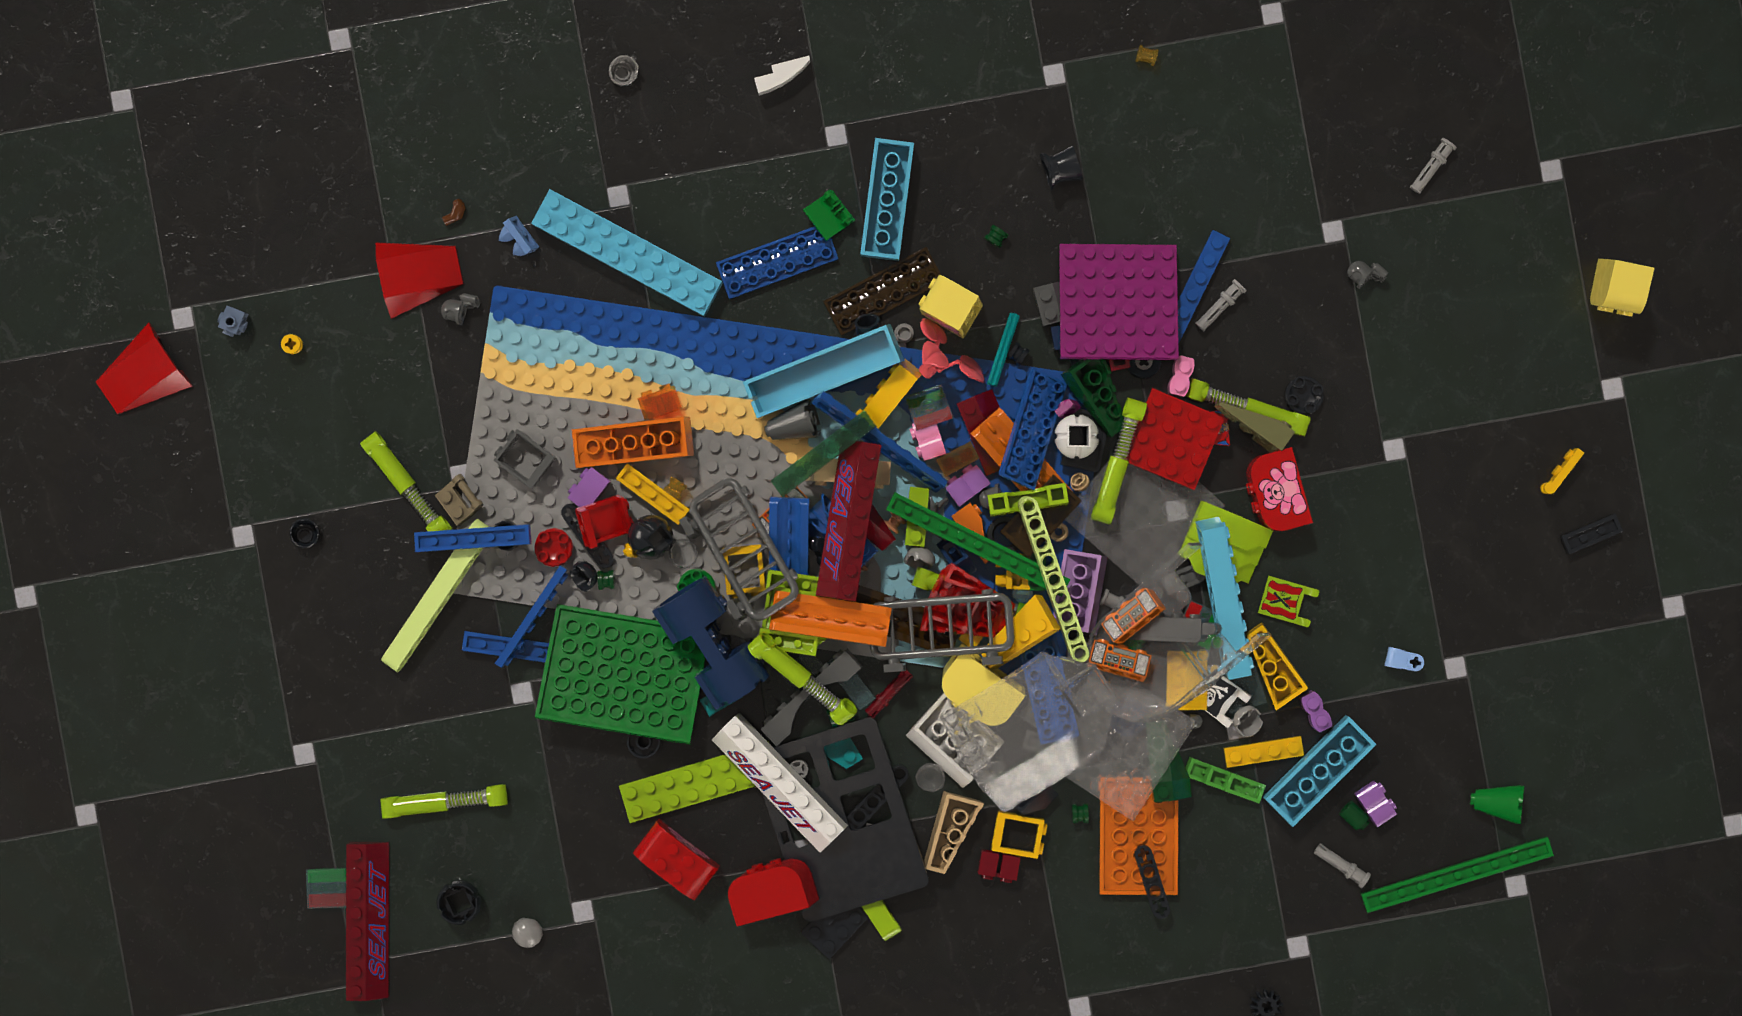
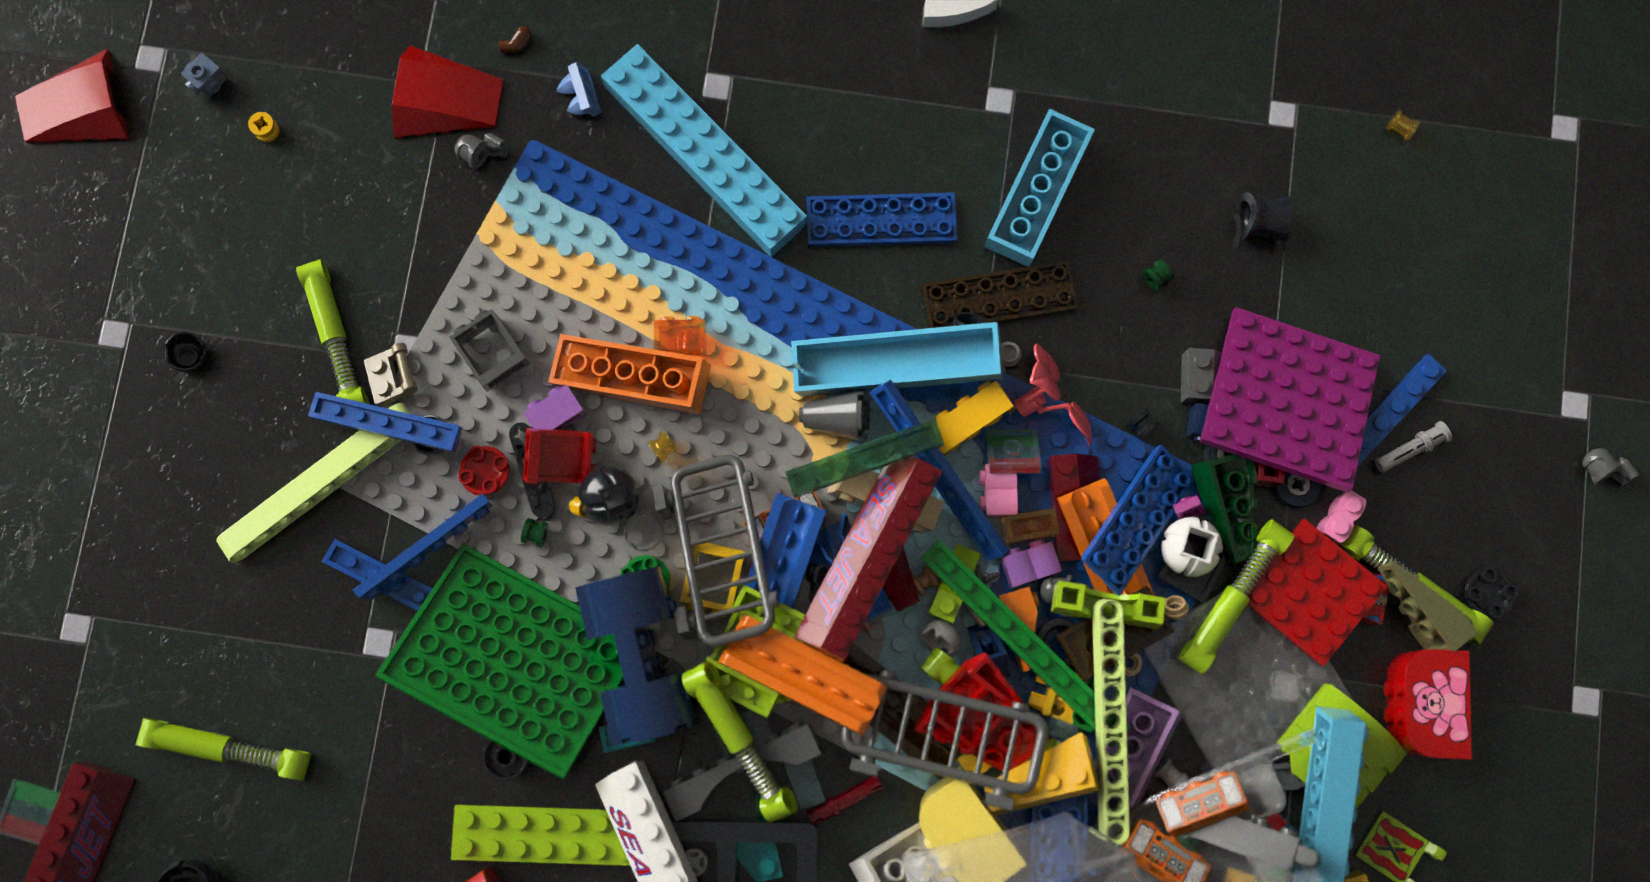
camera: 10 degrees right, 10 degrees down
black hair [570,561,598,592] -> none
yellow plate [616,463,690,525] -> none
green hinge [803,189,855,241] -> none
light yellow brick [919,275,983,339] -> none
teal axle [987,313,1019,387] -> none

